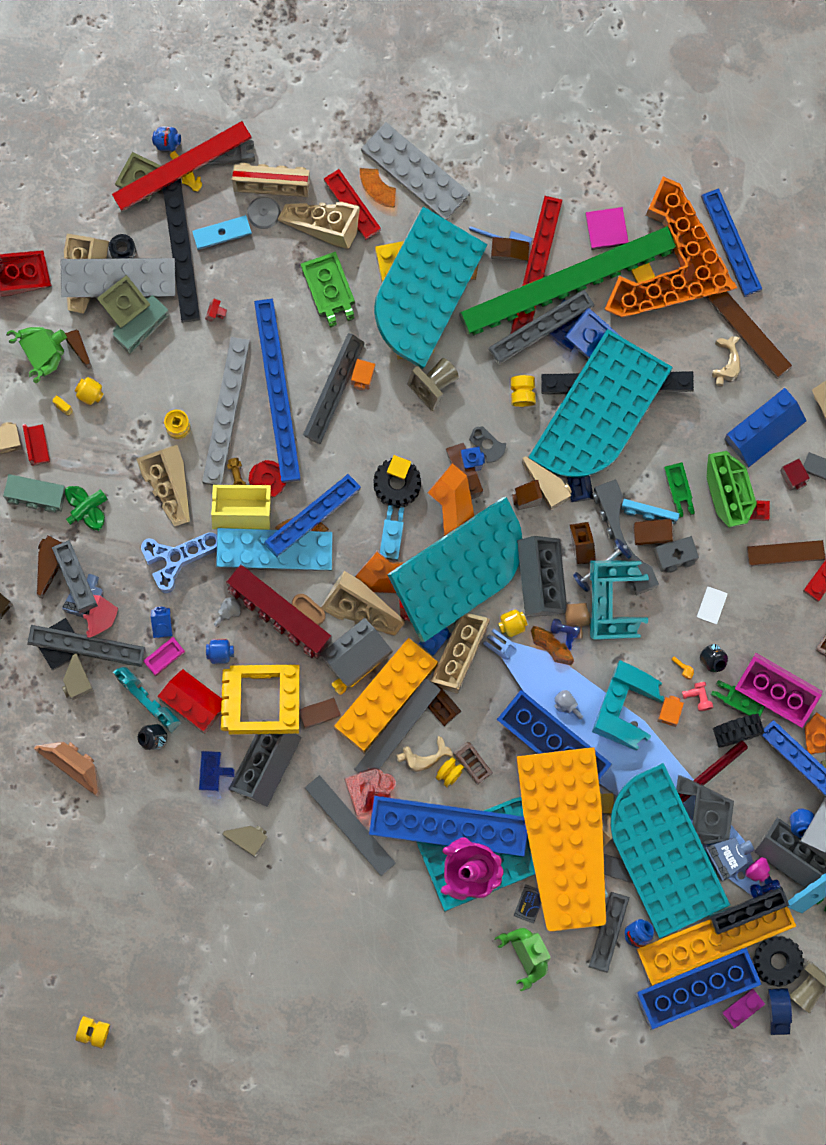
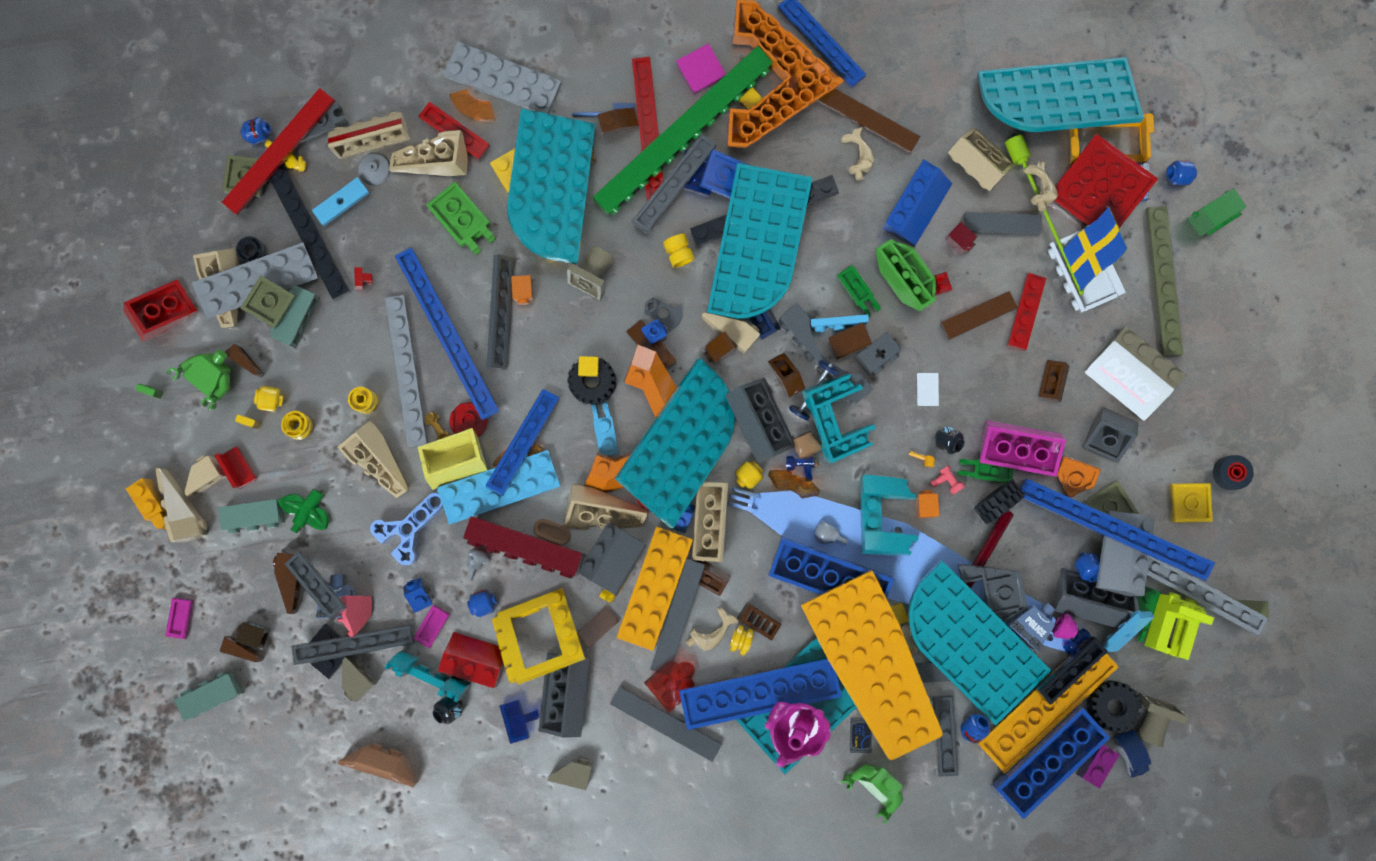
camera: 15 degrees left, 5 degrees up
none -> yellow wheel [281,411,313,440]

